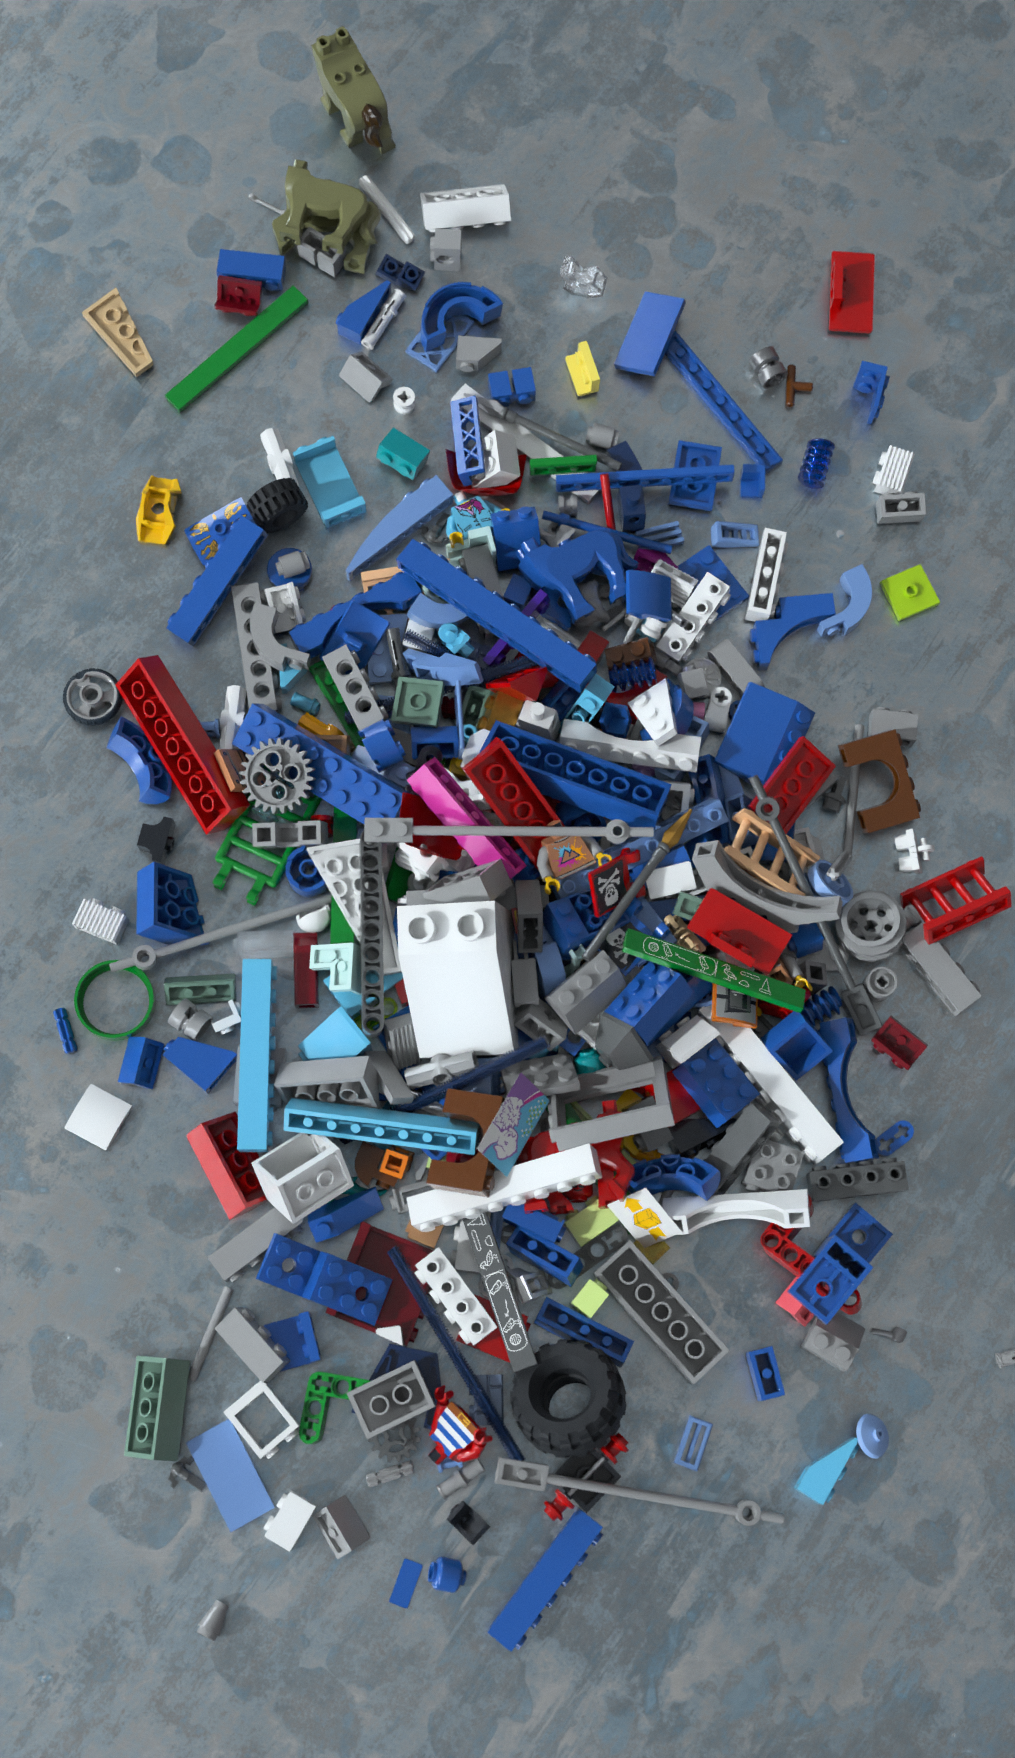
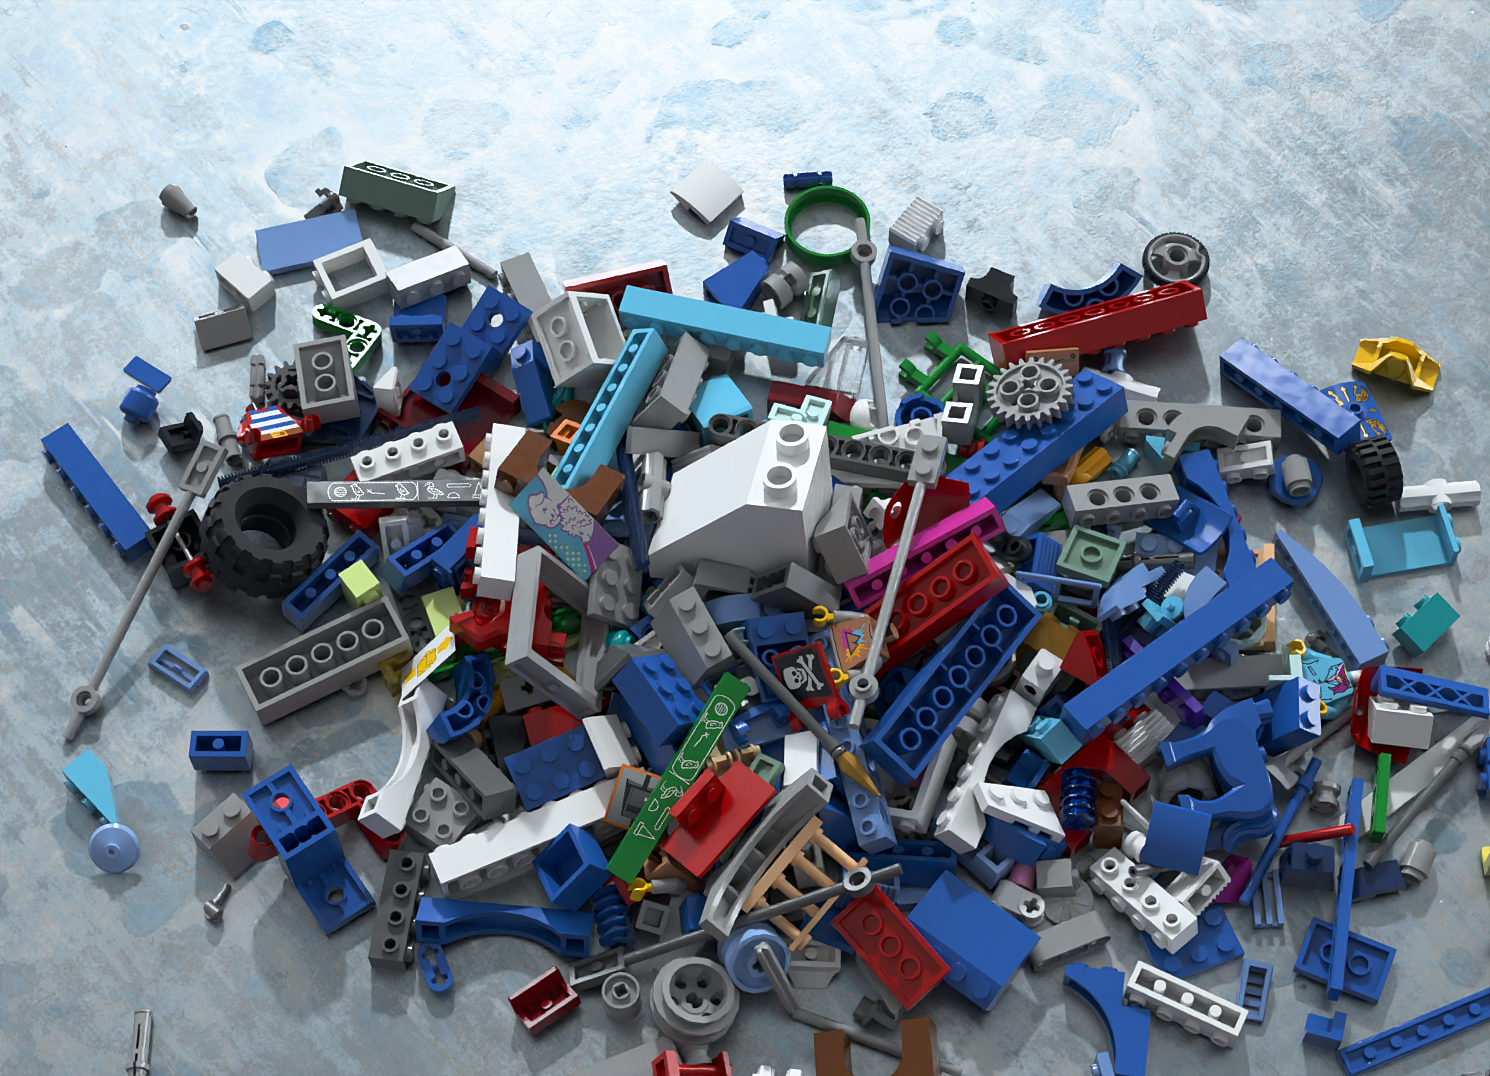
camera: 110 degrees right, 15 degrees down
blue brick [358,719,406,773] -> none

